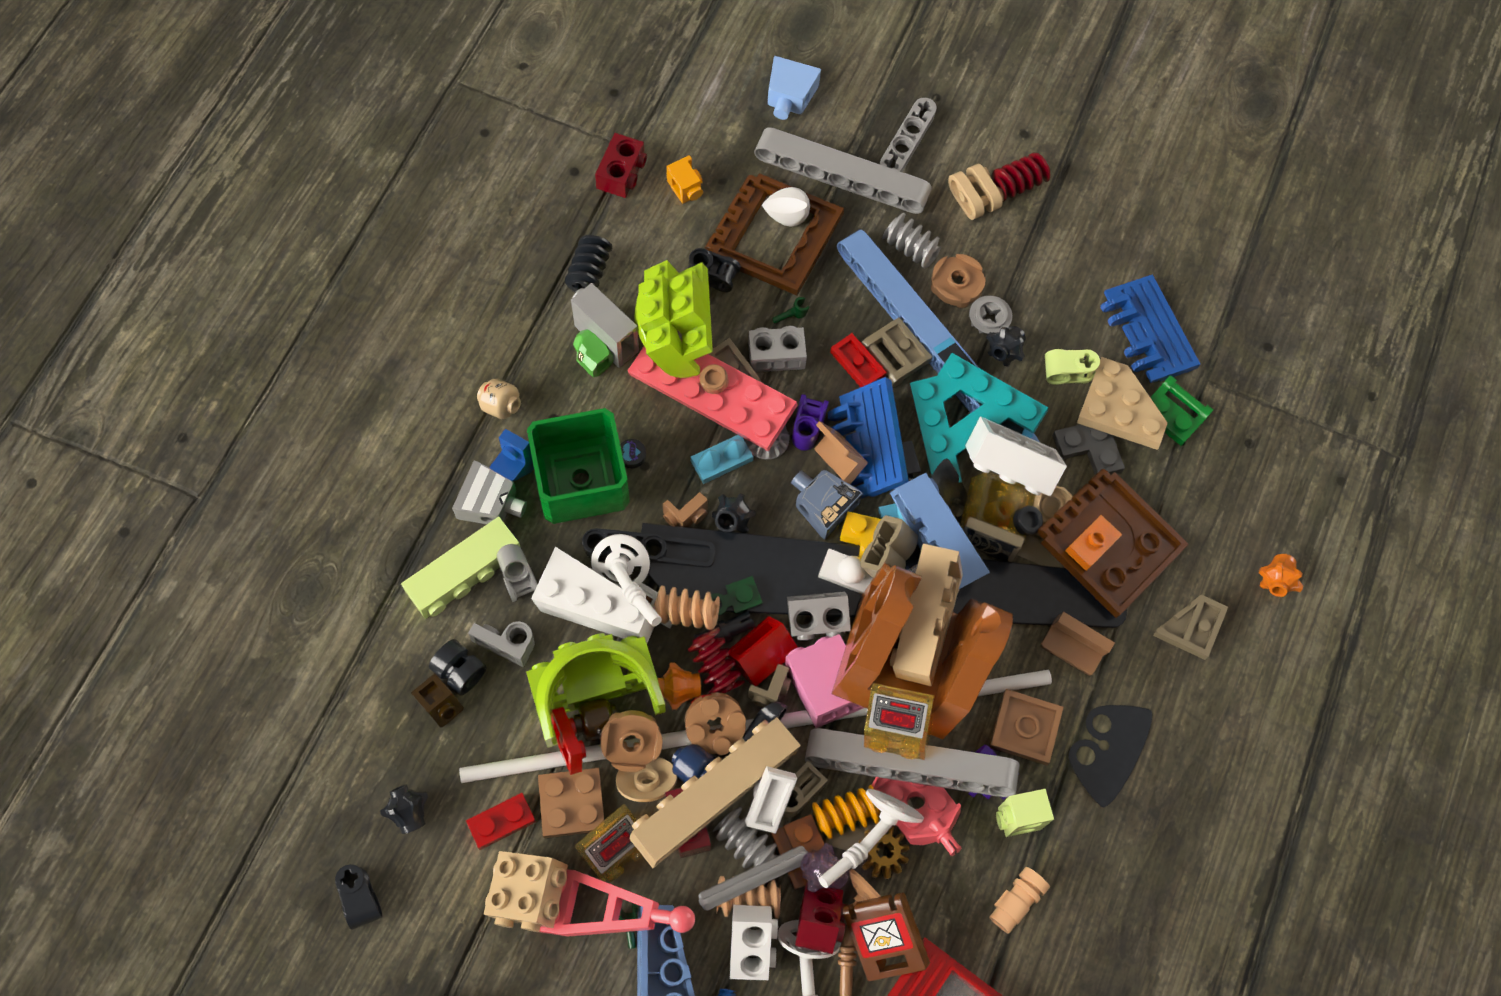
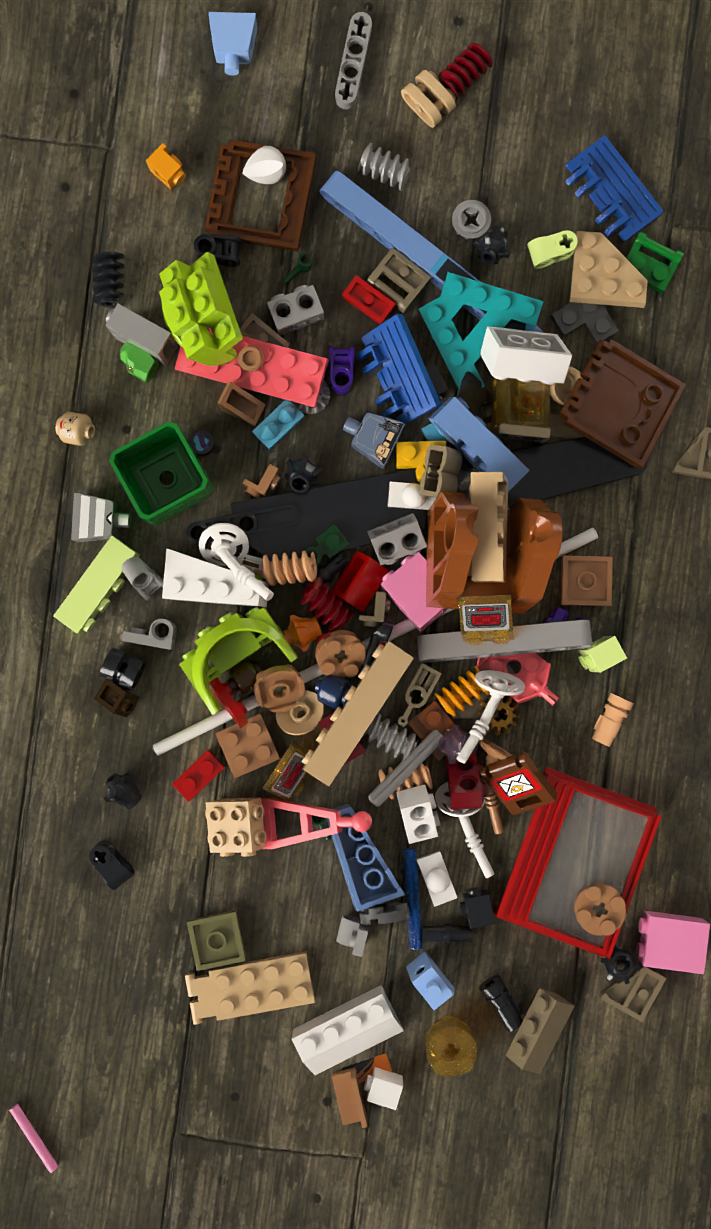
camera: 10 degrees left, 20 degrees up
blue slope [490,429,534,481] -> none
dark red brick [595,133,647,198] -> none
white tile [745,766,797,833] -> none
light grey beam [754,128,932,214] -> none
medium nougat panel [814,421,868,484] -> none
medium nougat plate [931,254,986,308] -> none
black tile [1013,506,1043,536] -> none
medium nougat panel [1041,612,1115,676] -> none
orange plate [1065,515,1122,571] -> none
black piece [1069,705,1152,808] -> none
none -> medium nougat slope [217,381,266,426]

